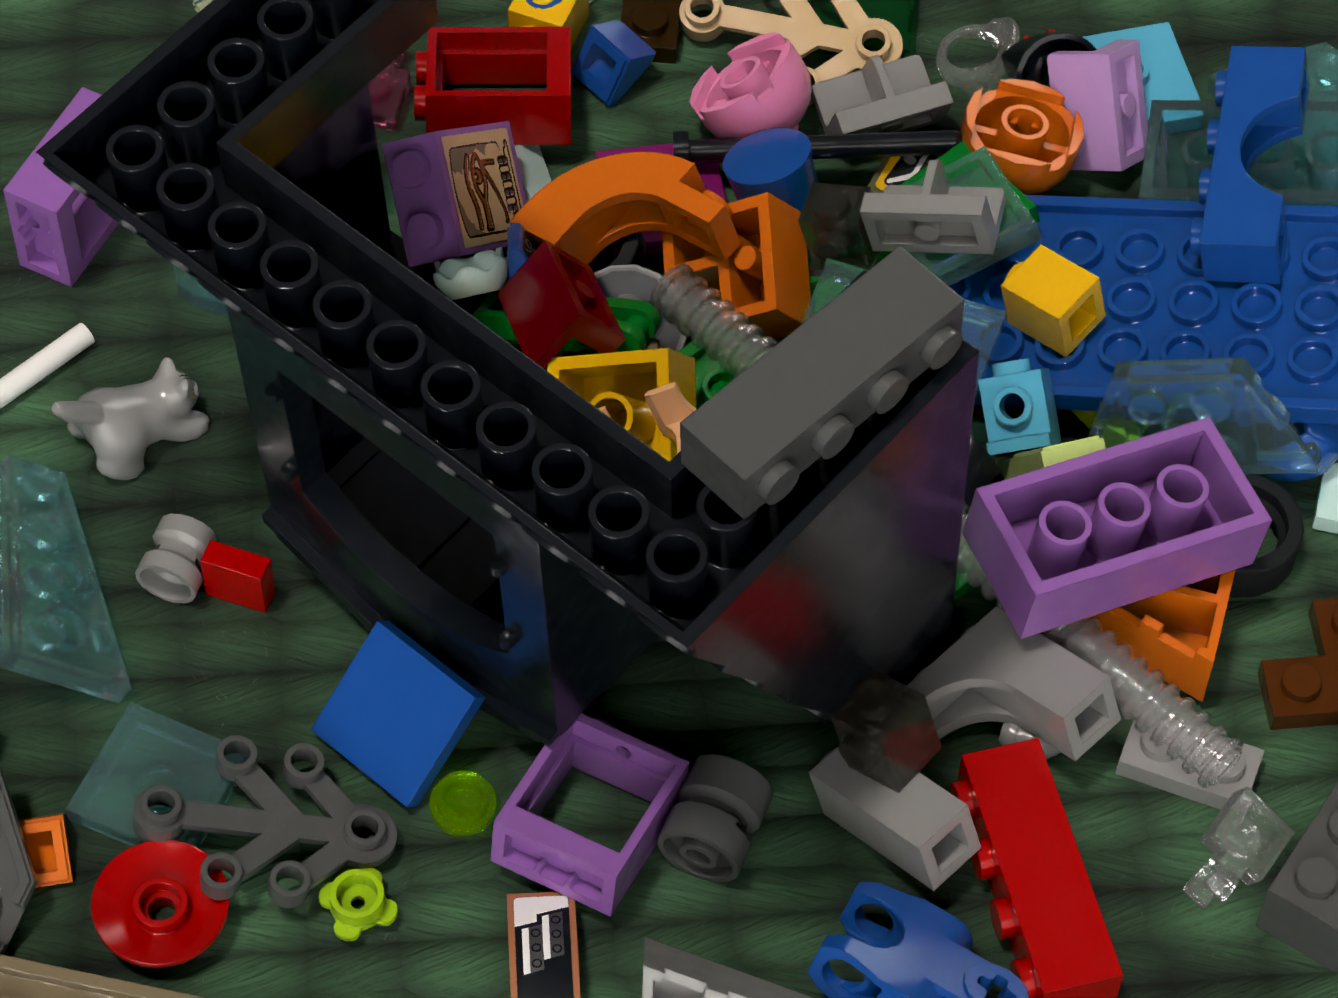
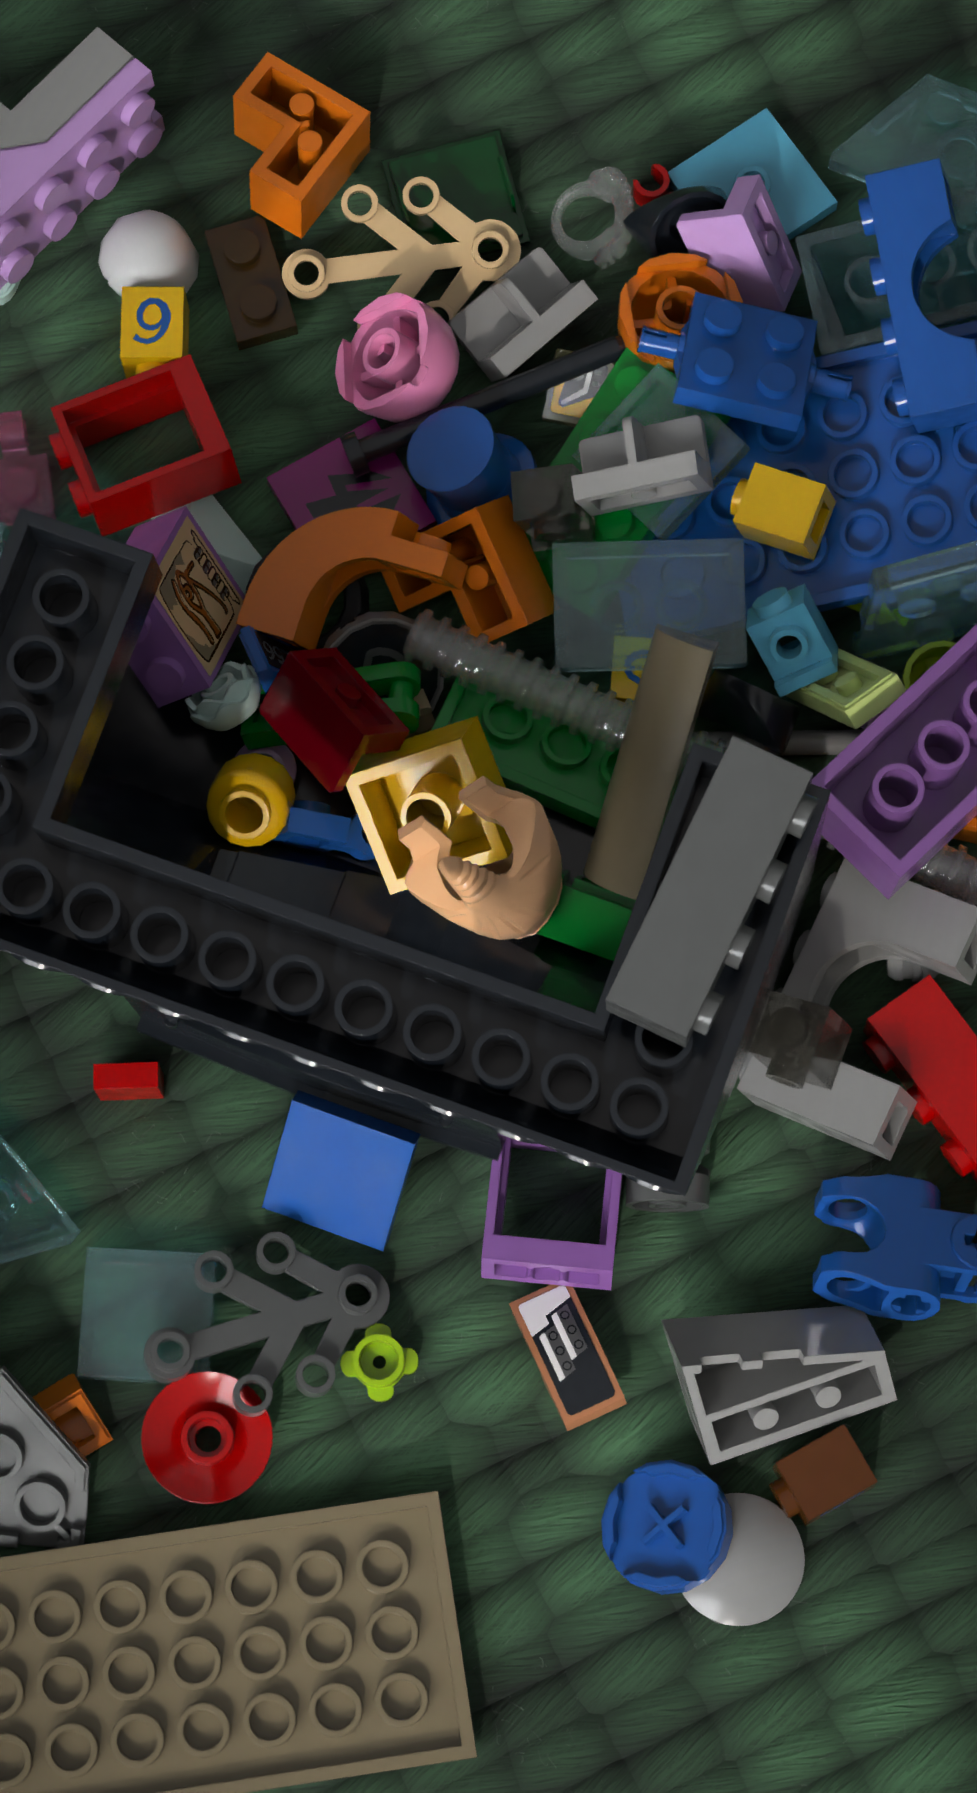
camera: 15 degrees left, 20 degrees up
light grey wheel [135,513,219,604] -> none
clear neon green plate [429,770,497,836] -> none
blue slope [571,20,656,107] -> none
none -> blue plate [637,292,853,432]

